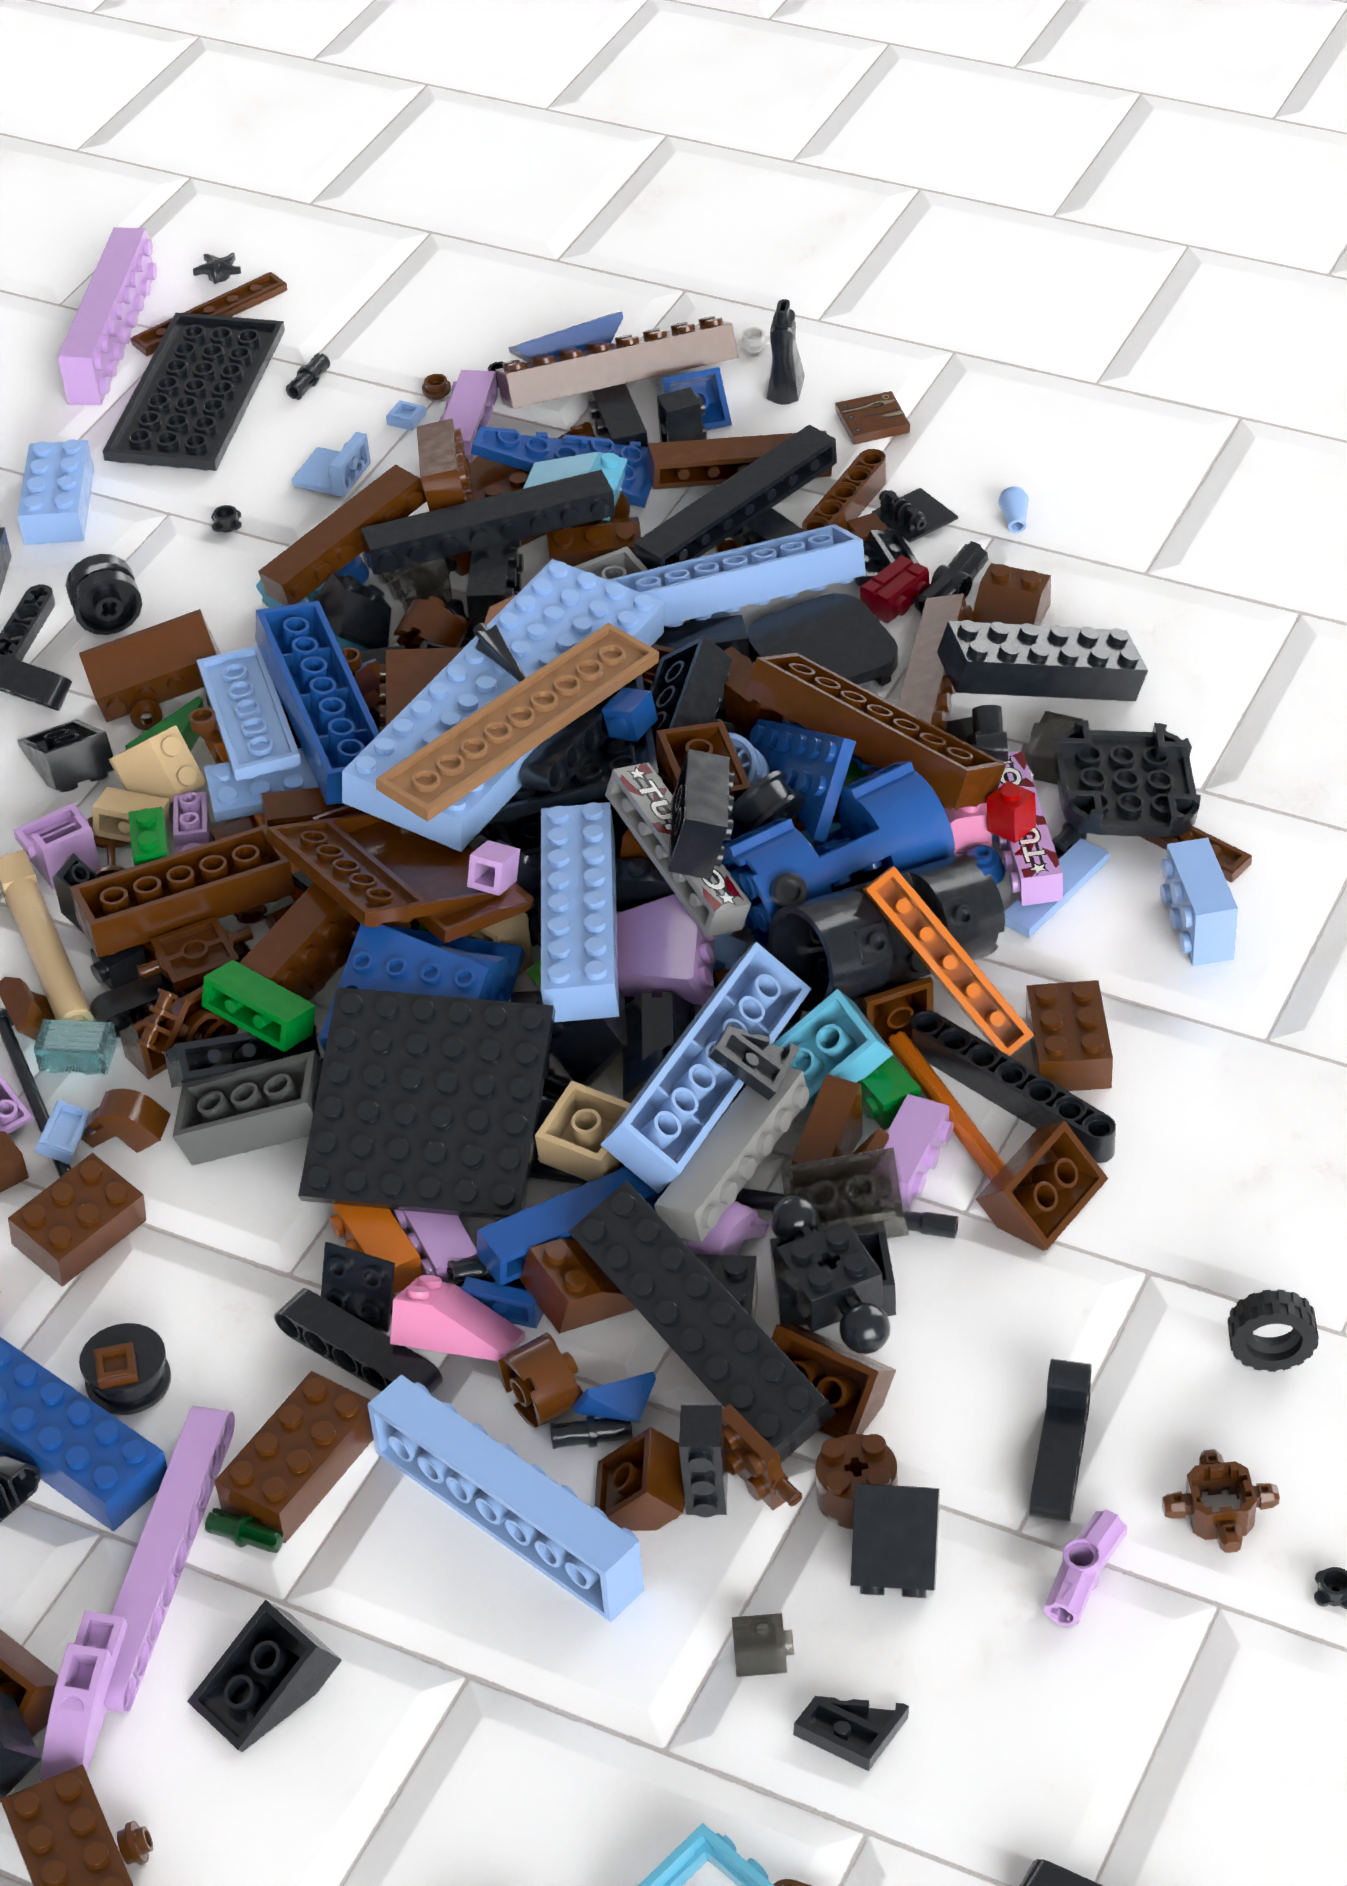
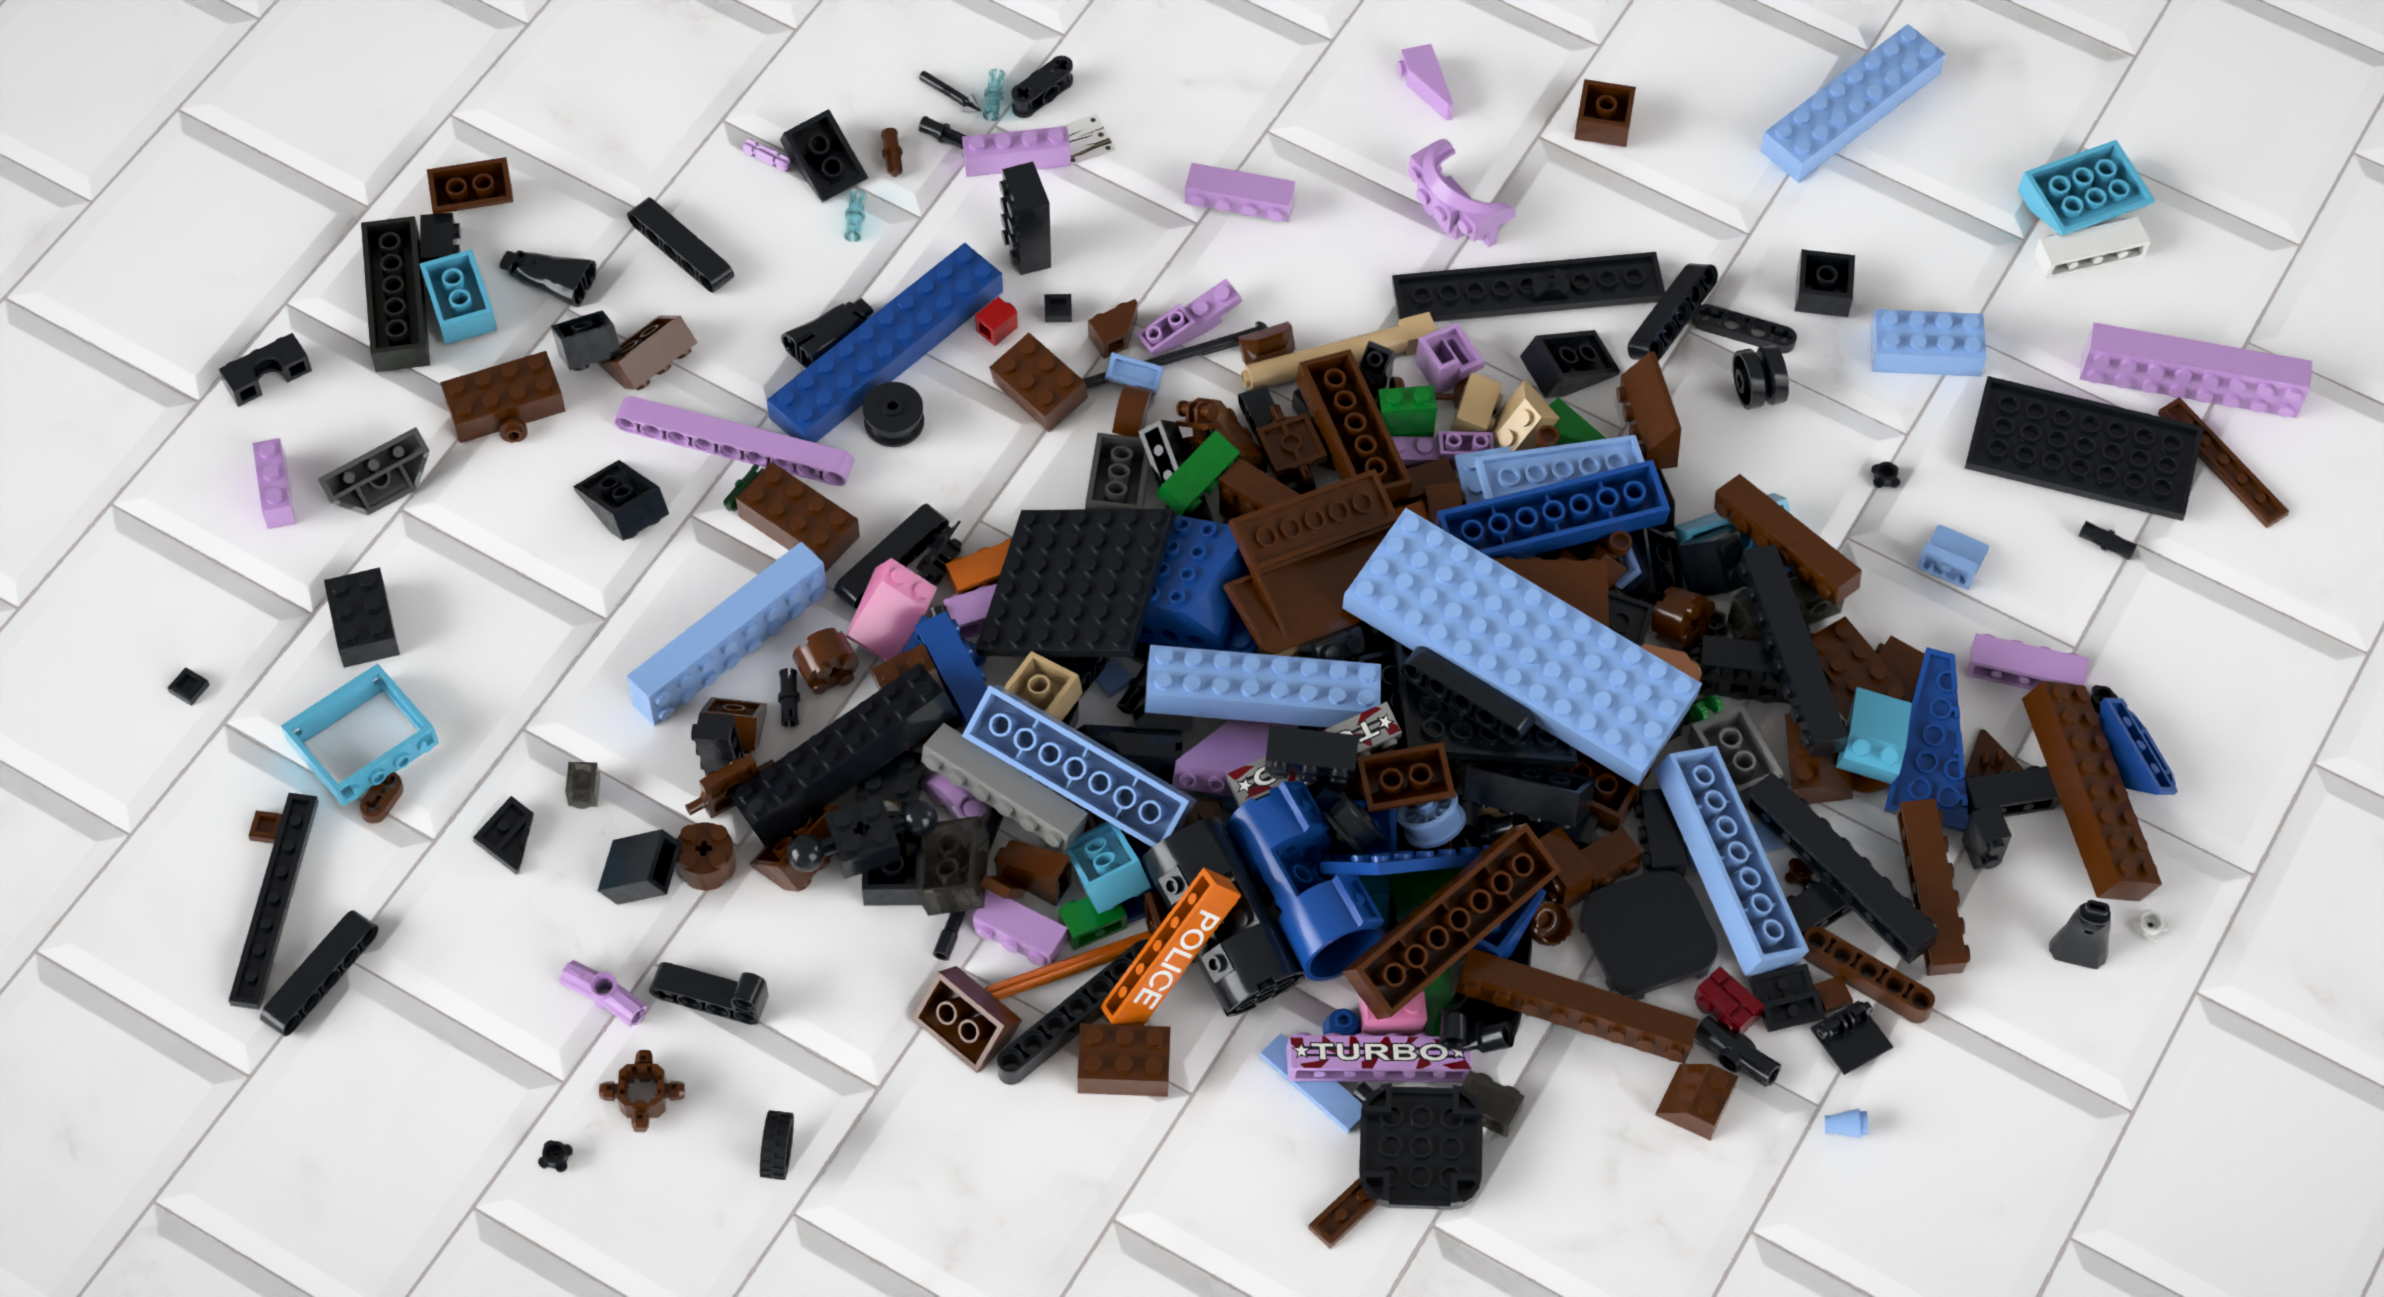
camera: 90 degrees right, 15 degrees up
clear light blue brick [34,1019,118,1075] -> none
lavender slope [40,1611,128,1782] -> none
reddish brown tile [94,1342,139,1389] -> none
reddish brown plate [130,699,163,730] -> none
black animal [193,253,241,284] -> none
medium nougat plate [376,623,659,822] -> none
light blue tile [386,400,426,431] -> none
reddish brown brick [416,418,474,511] -> none
reddish brown plate [422,374,451,400] -> none
lavender brick [467,840,520,896] -> none
black piece [473,623,527,682] -> none
blue slope [572,1372,656,1423] -> none
blue brick [602,688,658,741] -> none
blue slope [658,367,732,431] -> none
black wing [708,1025,800,1101] -> none
black tile [769,873,807,909] -> none
reddish brown tile [835,391,910,444] -> none
black brick [937,620,1148,701] -> none
red brick [986,781,1036,843] -> none
light blue brick [1160,837,1238,966] -> none

